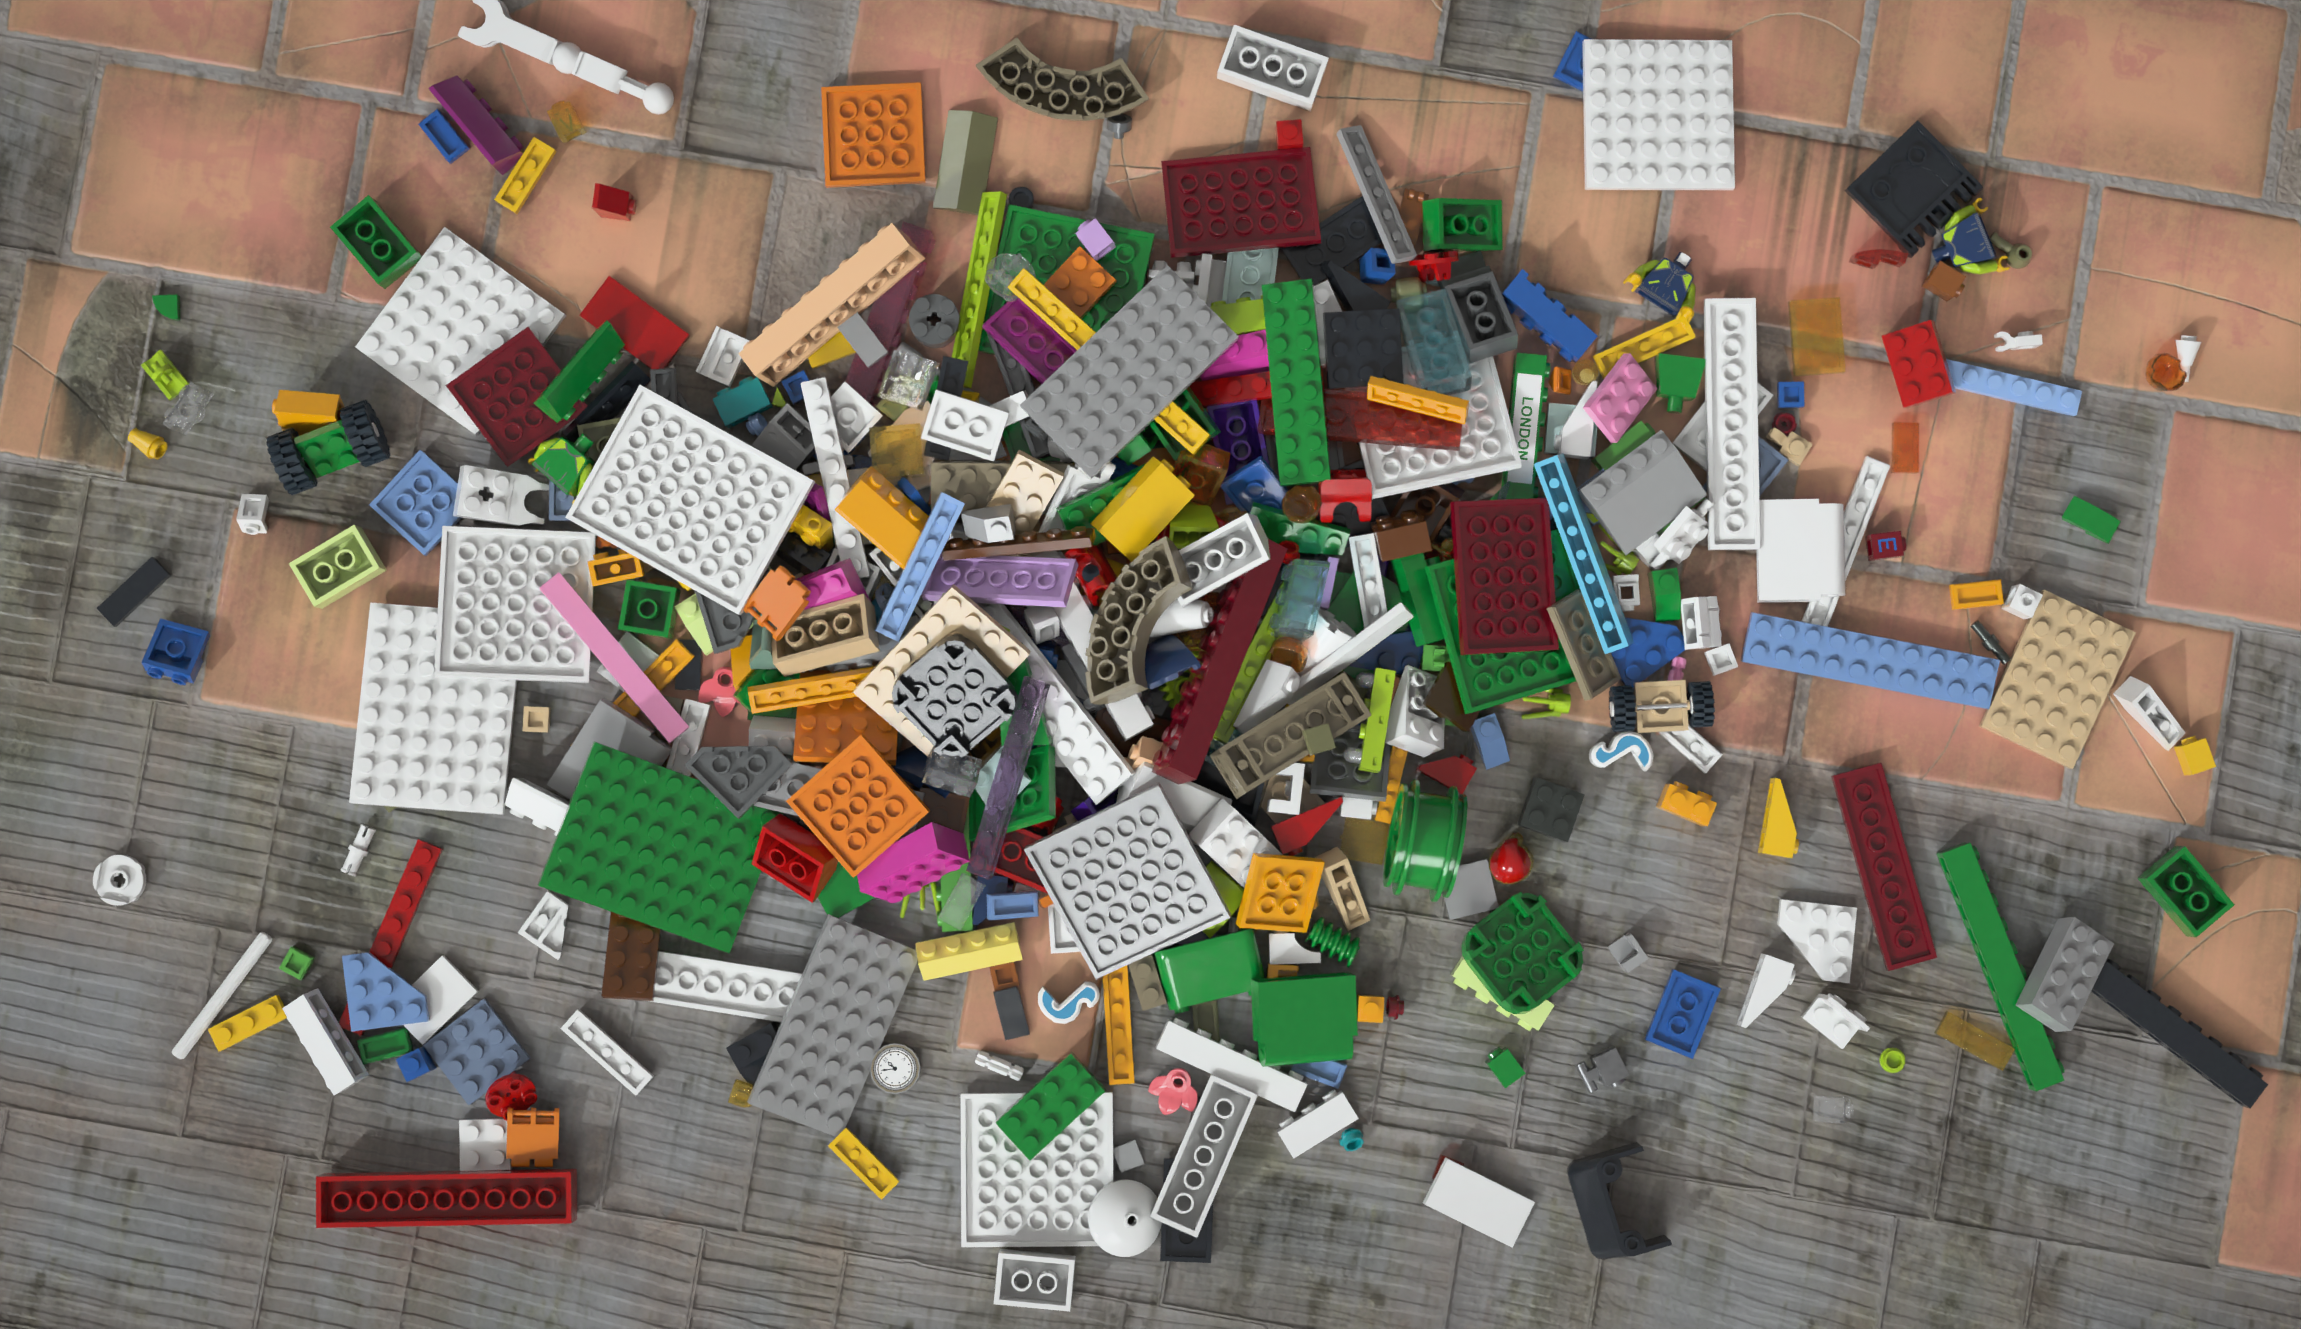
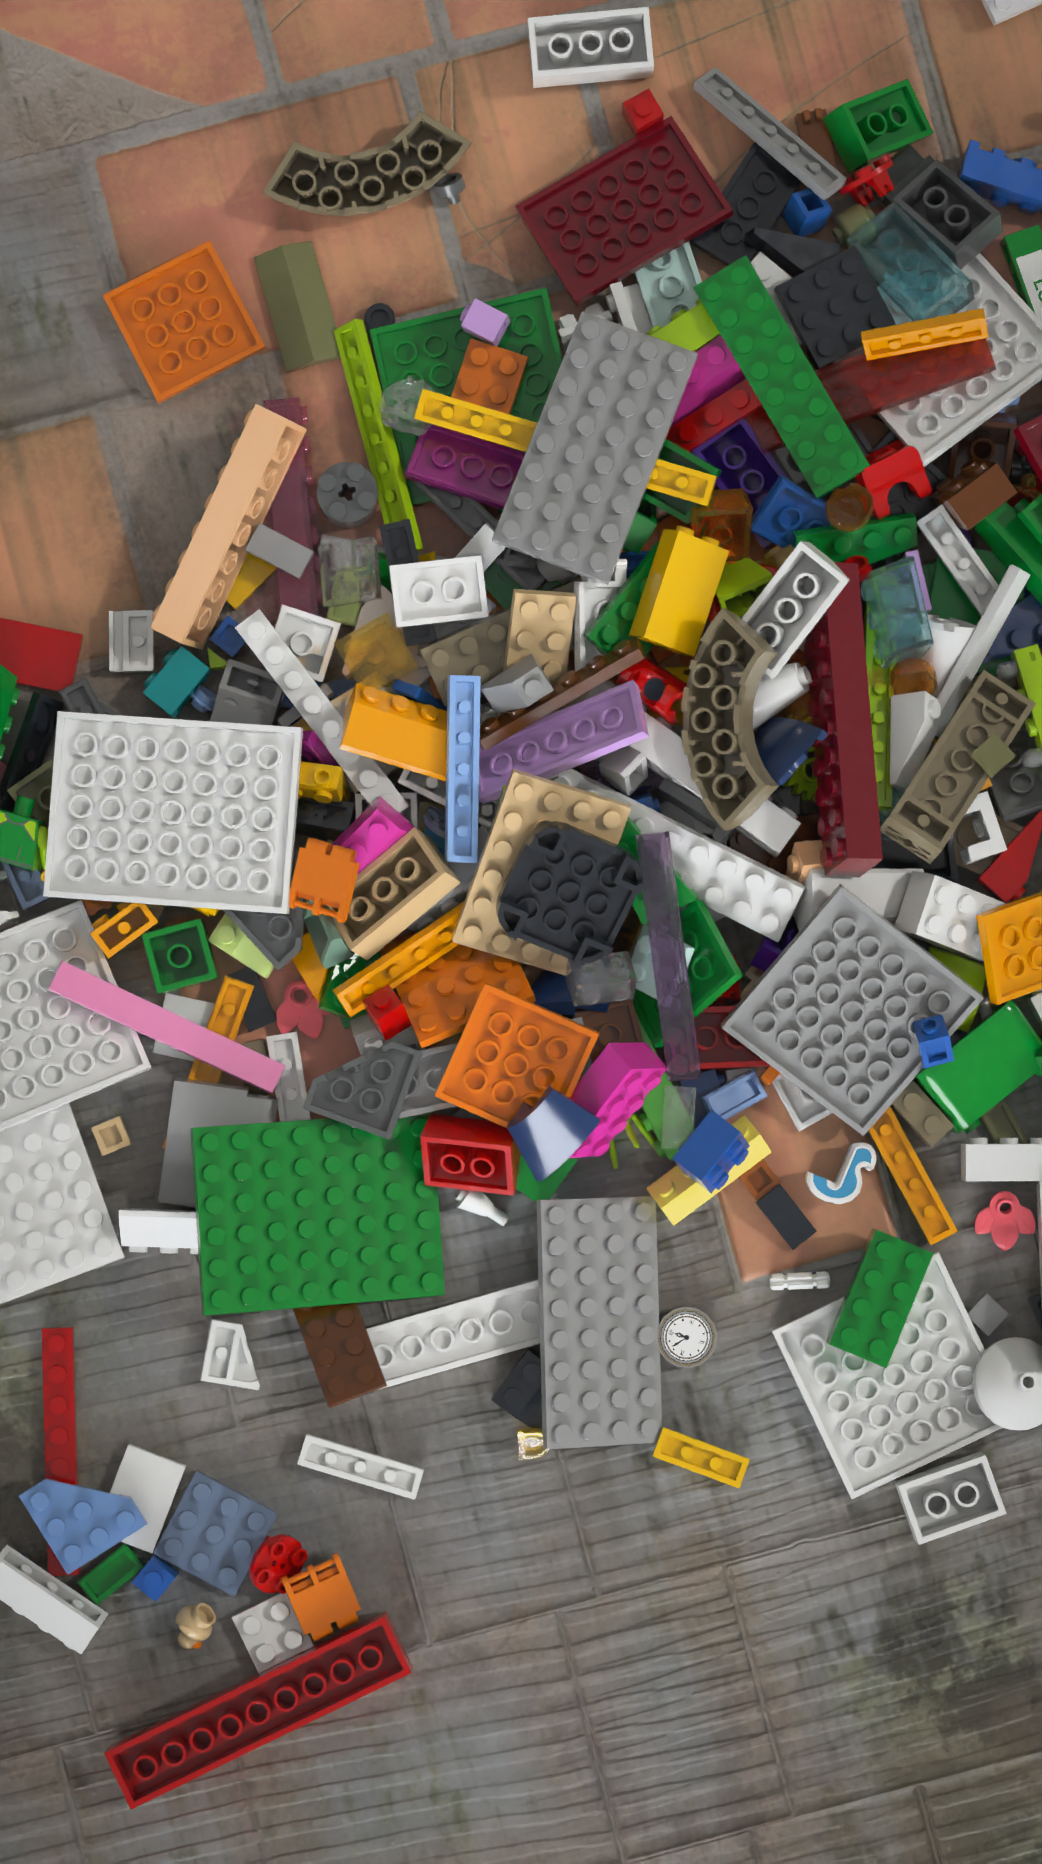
camera: 25 degrees left, 0 degrees up
none -> tan animal [175,1603,216,1650]
none -> red brick [362,984,412,1041]
none -> white cone [454,1189,509,1226]
none -> dark blue slope [506,1085,601,1182]
none -> blue brick [672,1110,750,1194]
none -> blue bracket [912,1015,954,1069]

